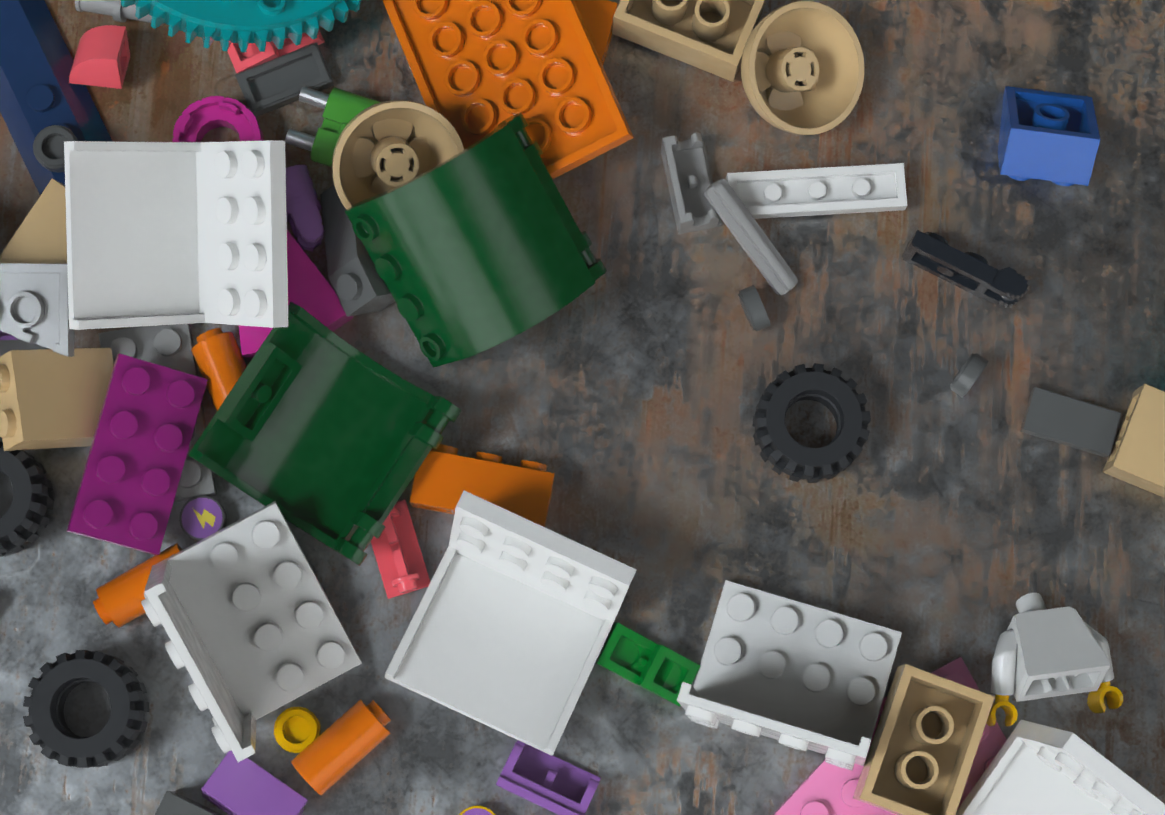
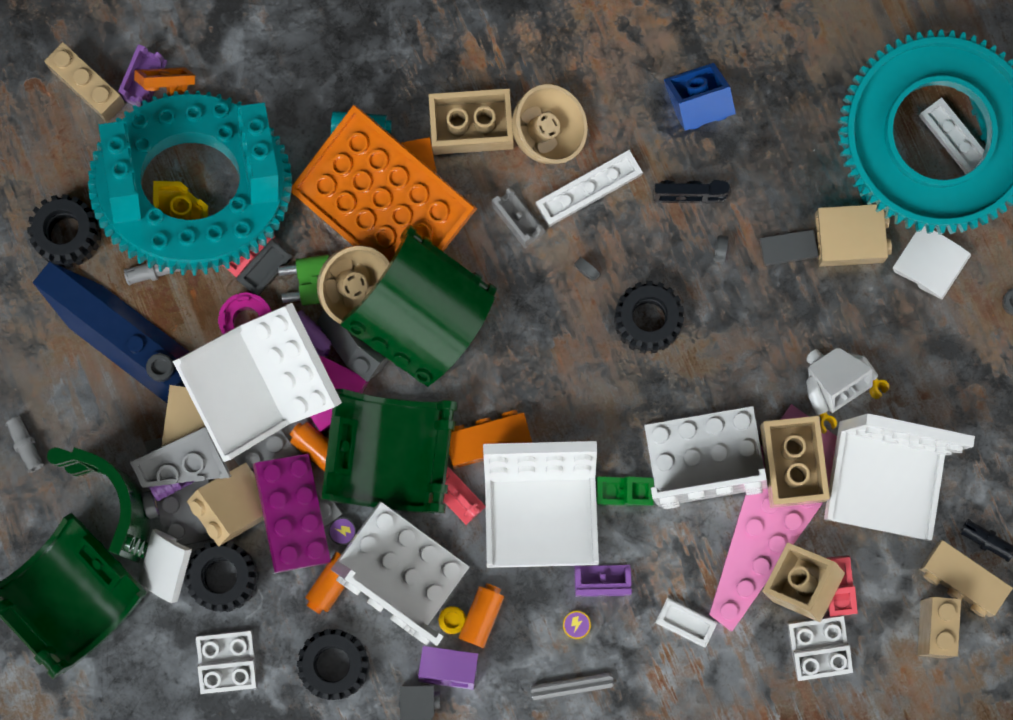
camera: 20 degrees left, 0 degrees up
coral brick [69,25,131,89] -> none
light grey axle [704,178,798,295] -> none

